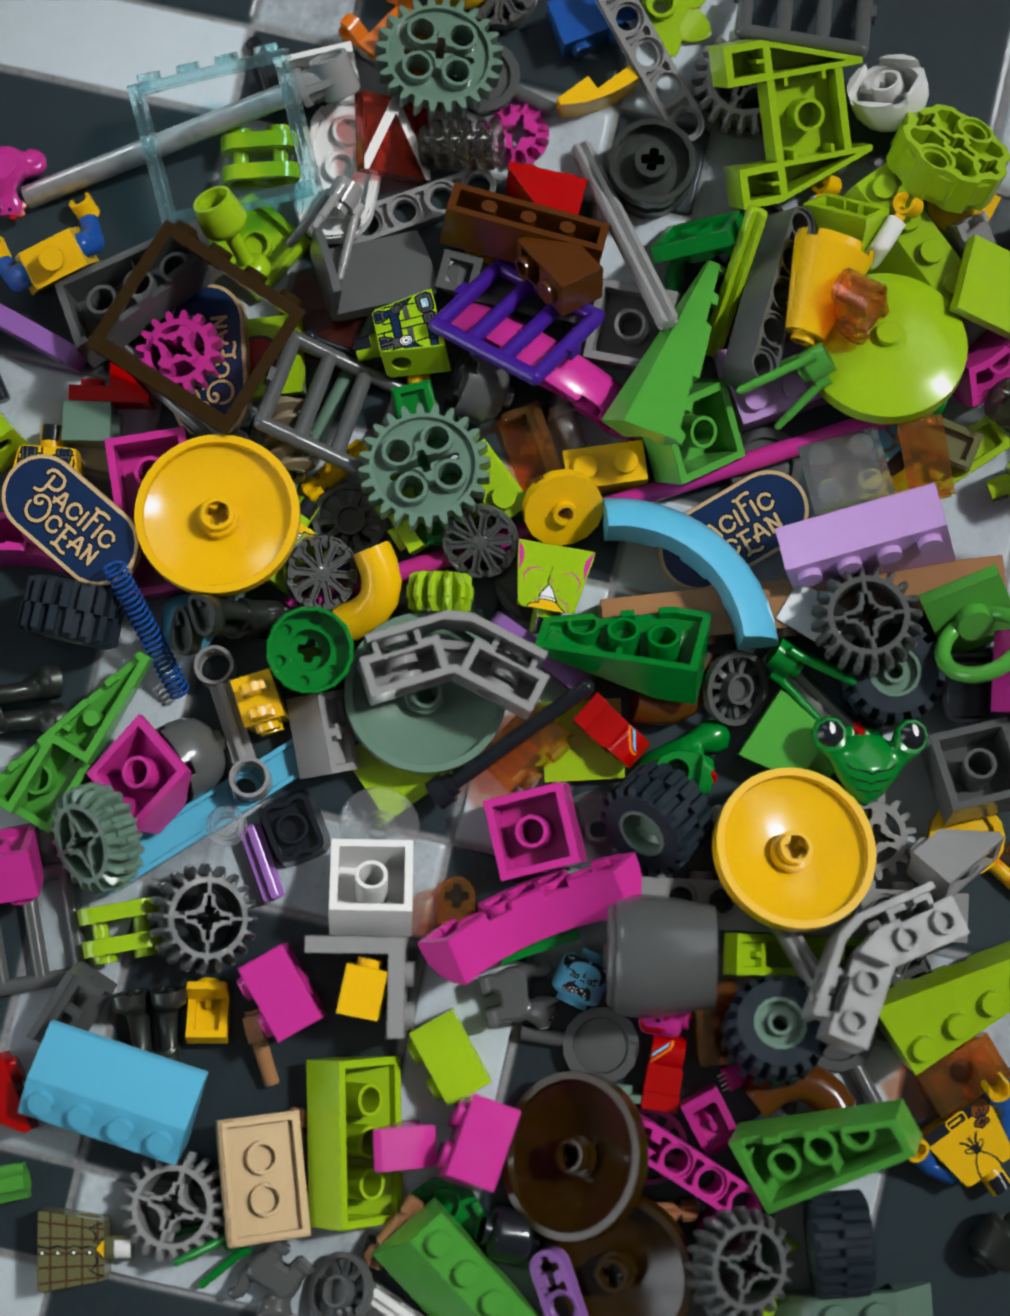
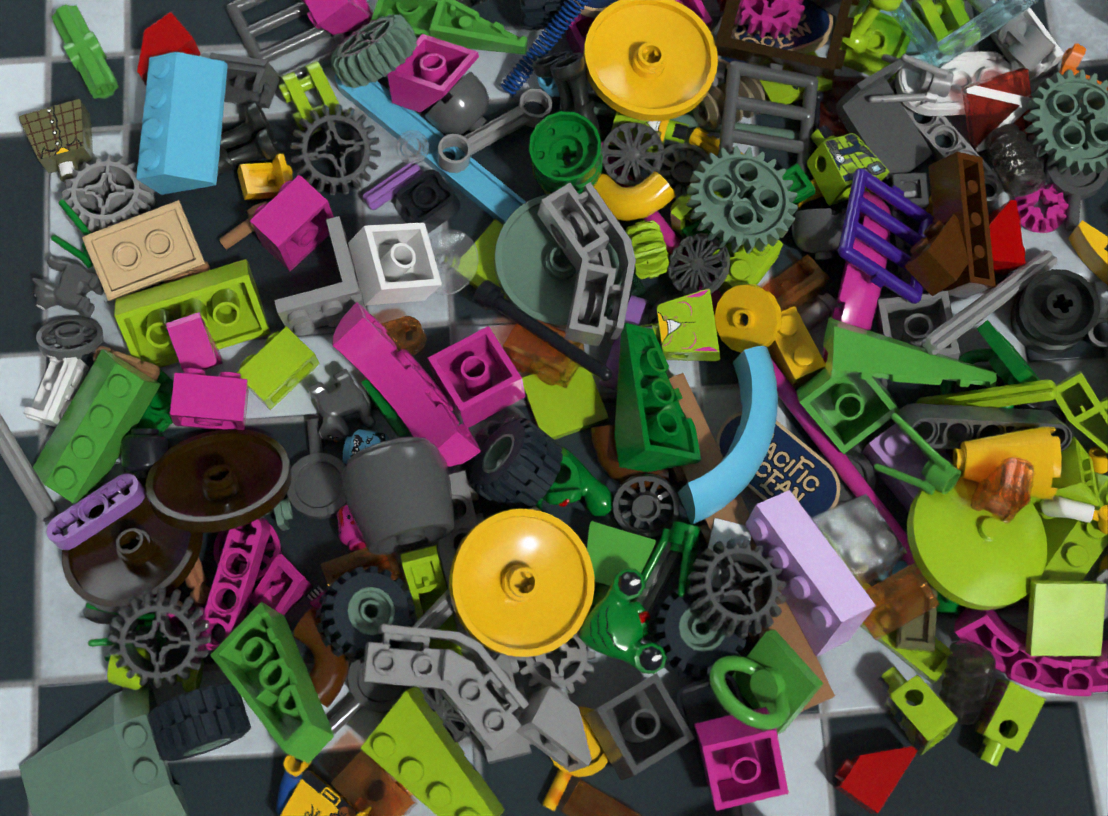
camera: 75 degrees right, 10 degrees down
yellow hinge [230,668,289,737] -> none
light grey hinge [285,689,359,779] -> none
yellow brick [336,955,388,1021] -> none
red leg [572,692,651,769] -> none
red leg [639,1035,687,1114] -> none

